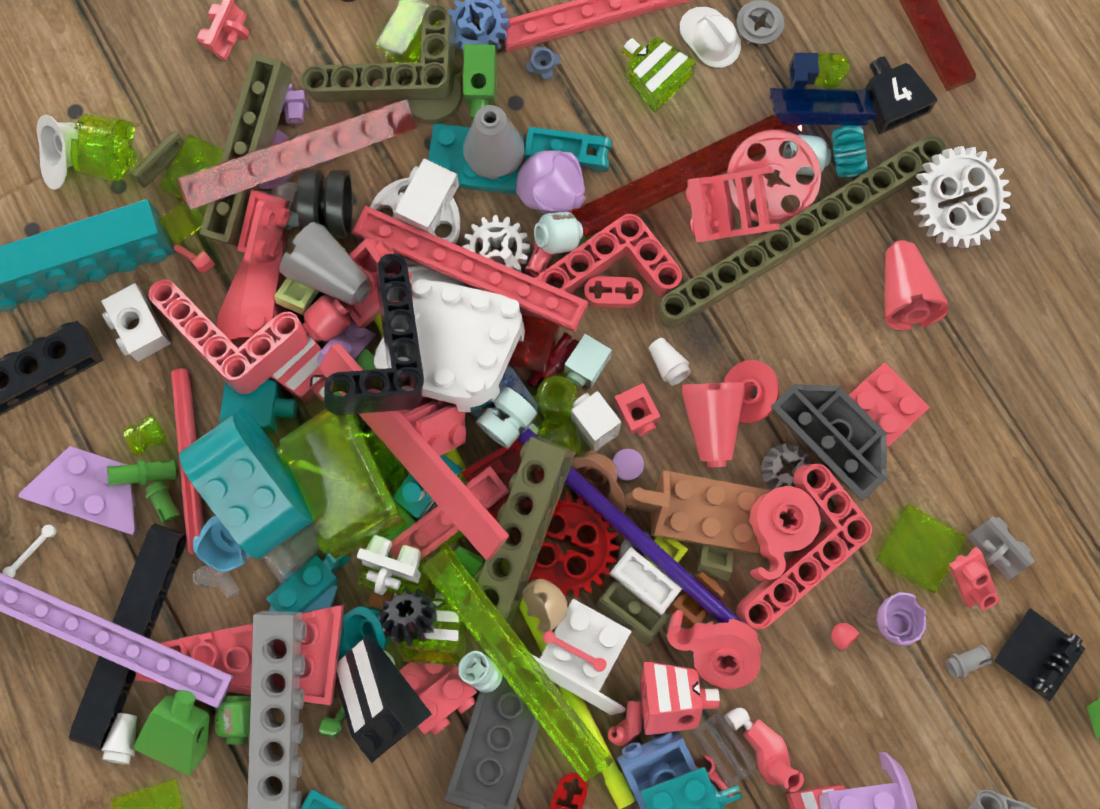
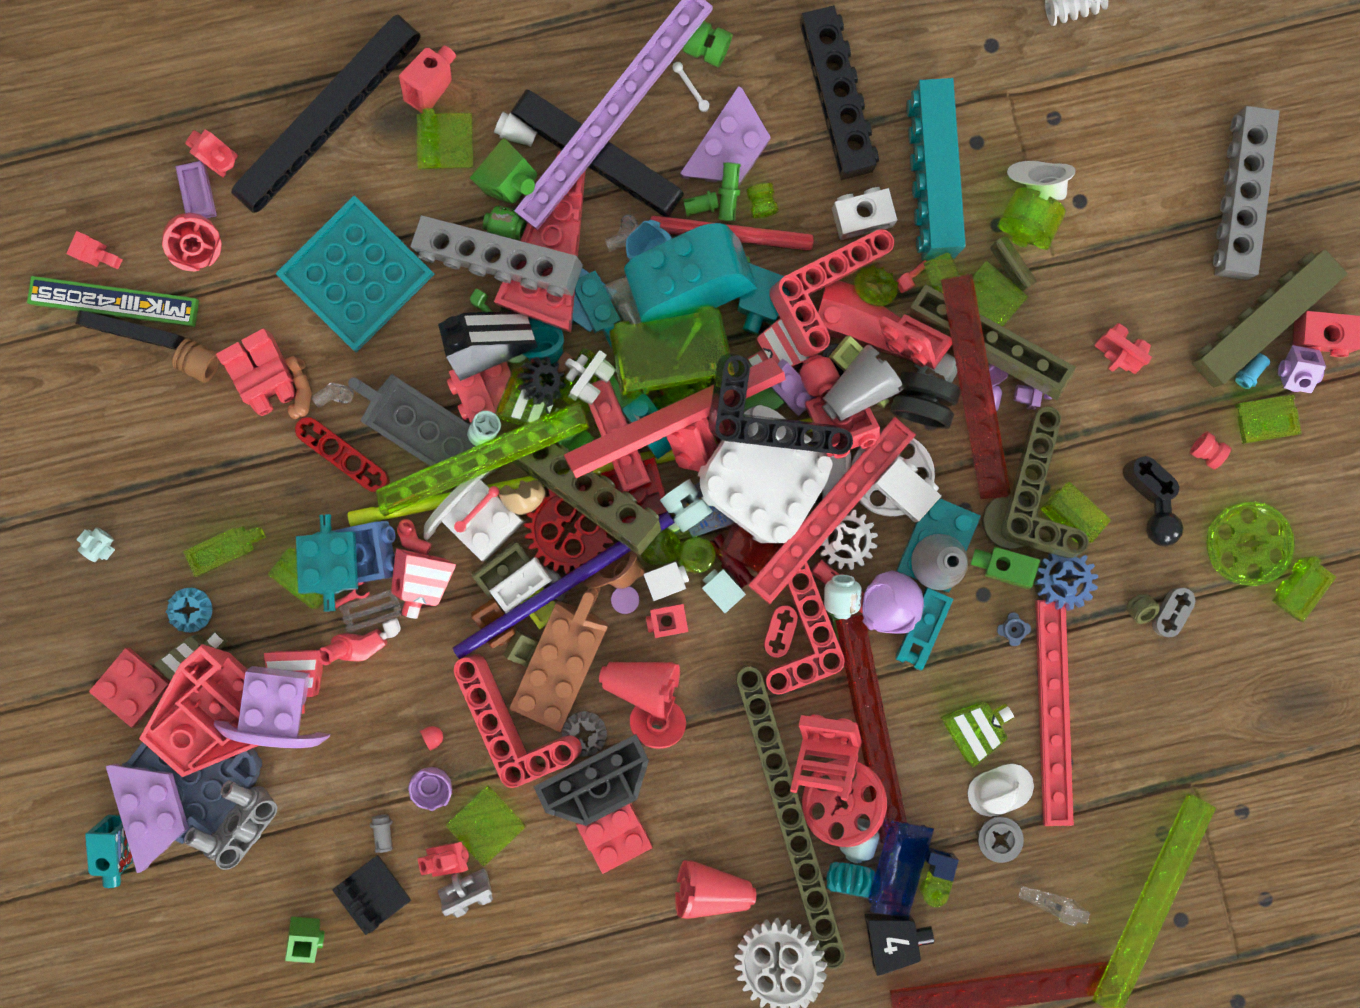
camera: 100 degrees right, 10 degrees up
white cone [648,338,691,386] -> none
coral piece [667,610,762,689] -> none
coral piece [749,486,821,582] -> none
none -> clear neon green gear [854,265,898,306]

